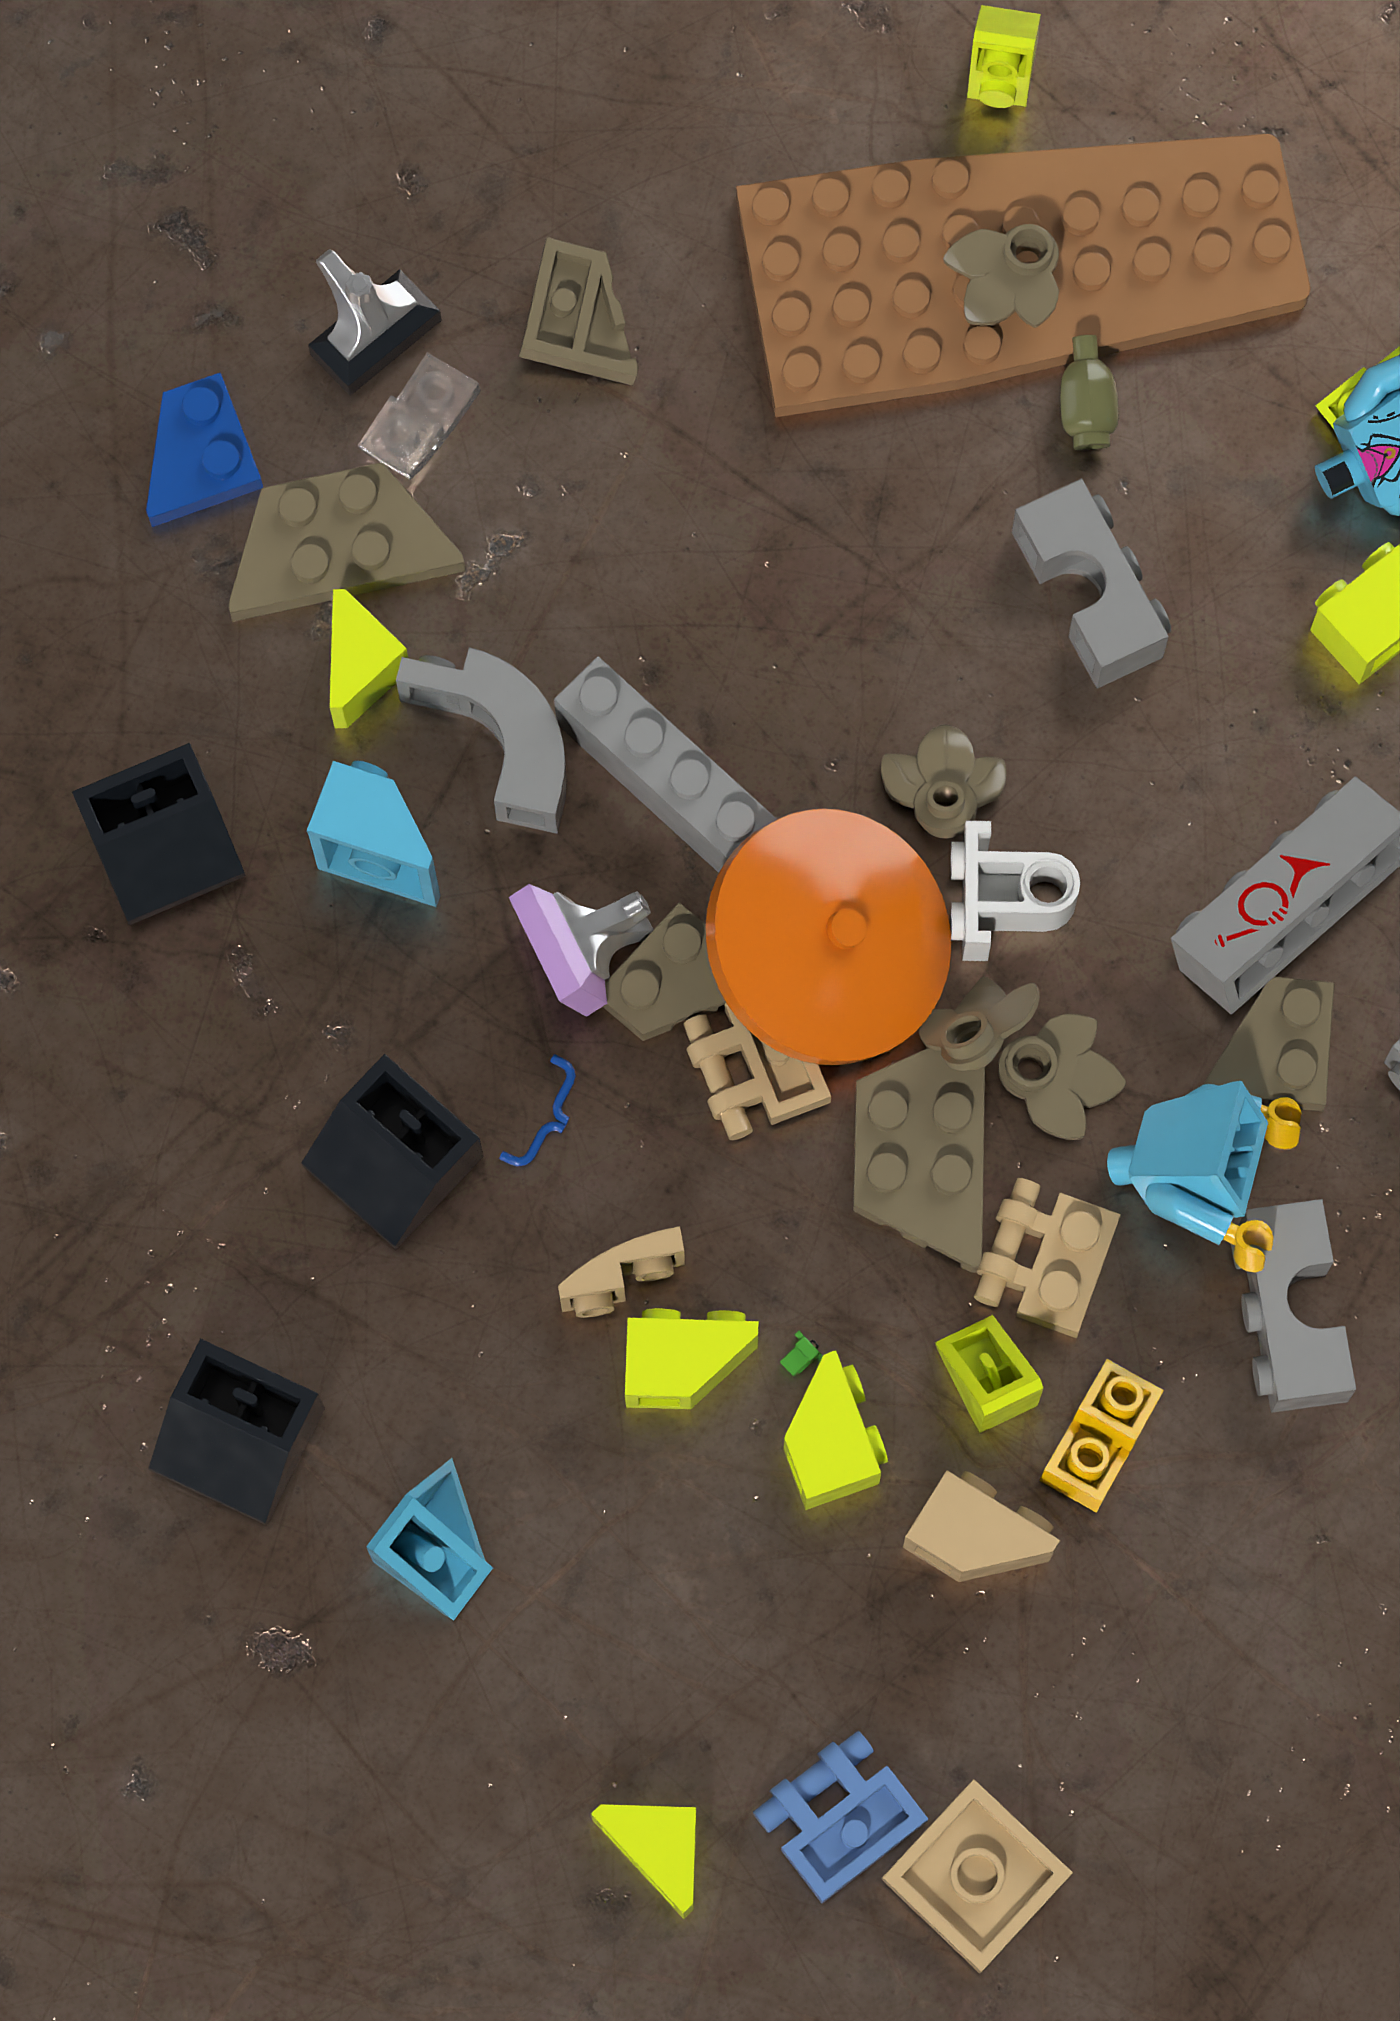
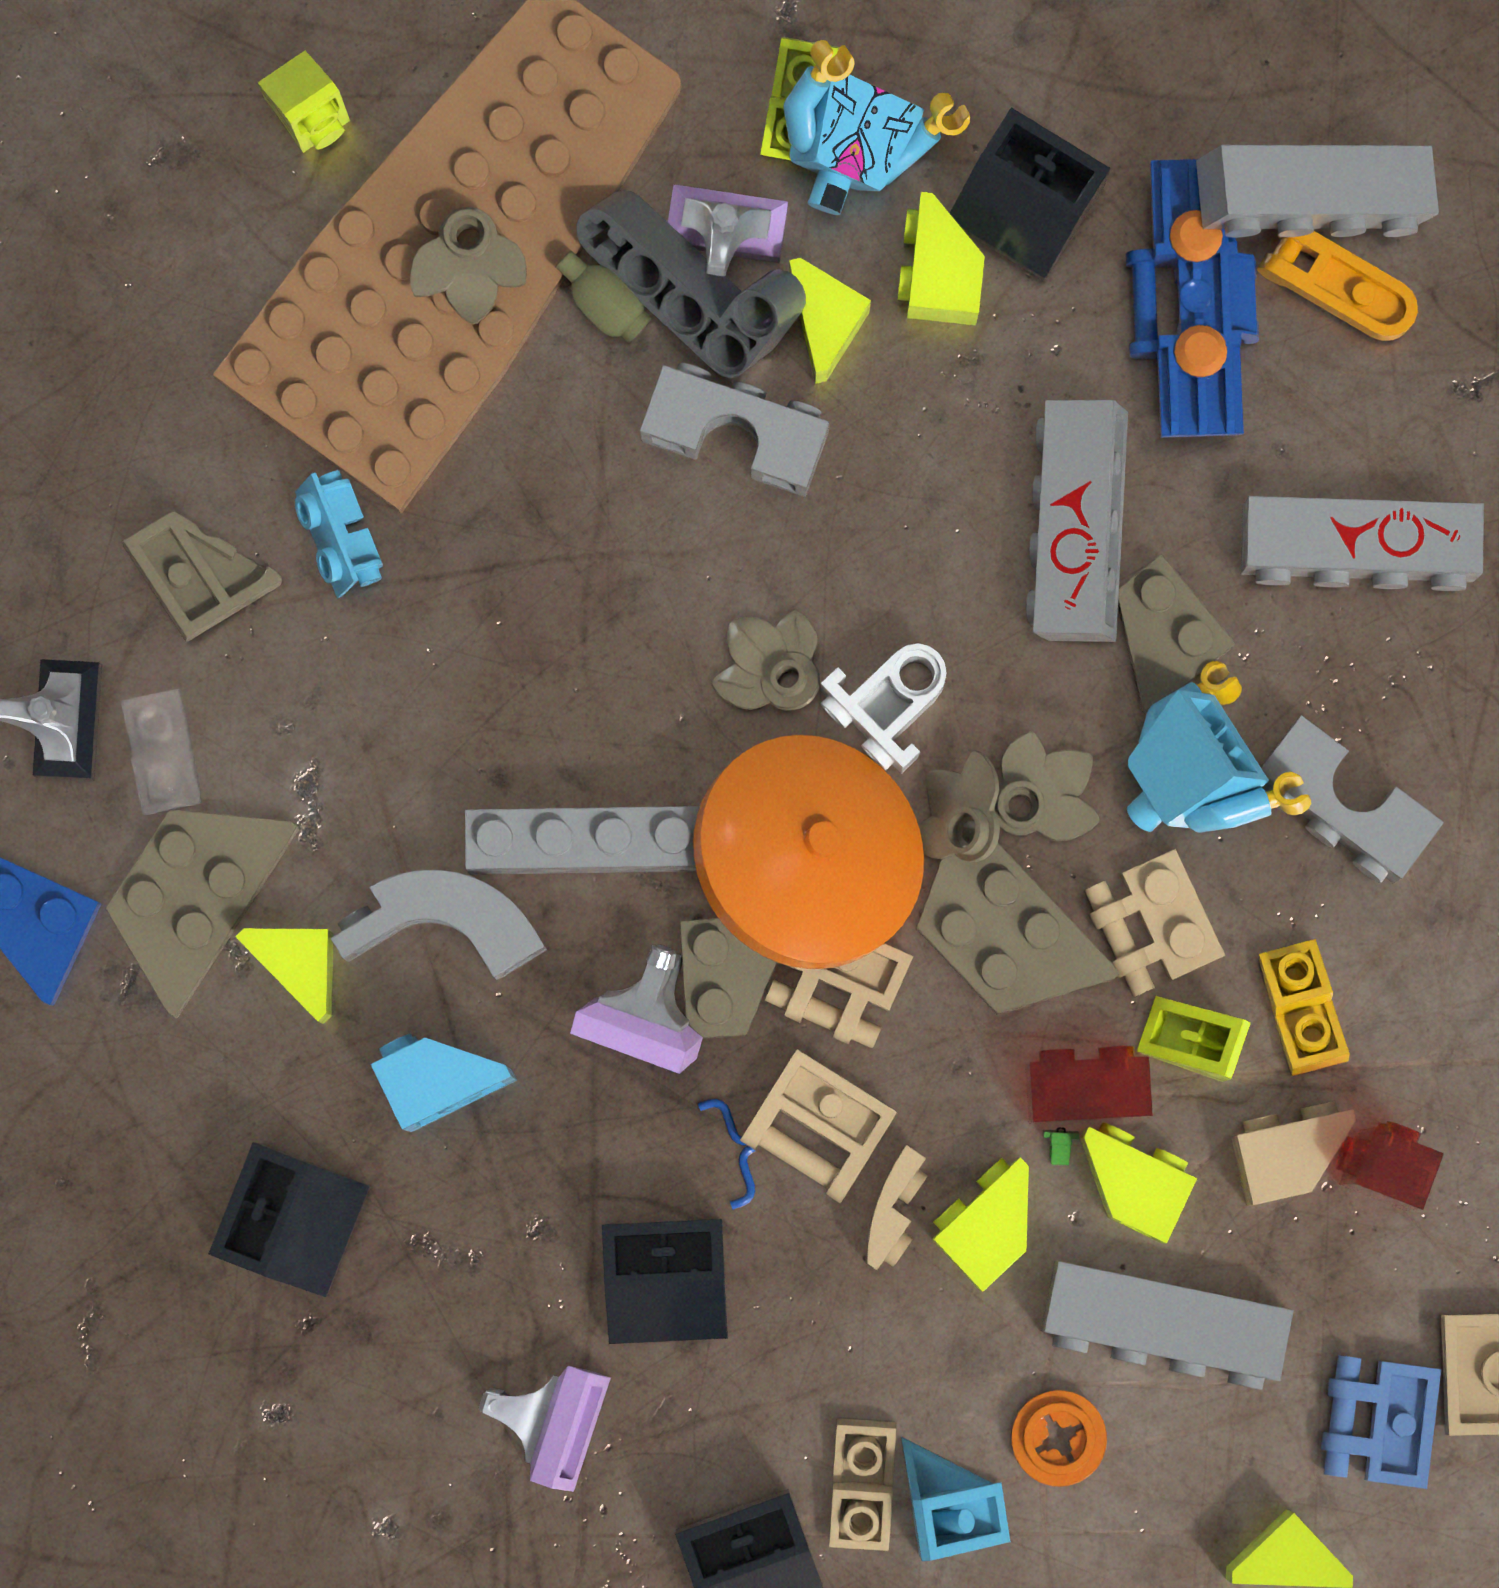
camera: 45 degrees left, 10 degrees up
none -> medium azure hinge [295,470,383,598]
none -> lavender piece [479,1366,611,1492]
none -> dark grey beam [576,190,806,378]
none -> piece [668,185,788,276]
none -> tan plate [740,1049,897,1203]
none -> neon yellow slope [789,258,871,384]
none -> tan slope [829,1418,896,1551]
none -> orange gear [1011,1390,1107,1487]
none -> clear red brick [1025,1046,1153,1124]
none -> light grey brick [1041,1261,1294,1390]
none -> clear red brick [1335,1121,1444,1211]

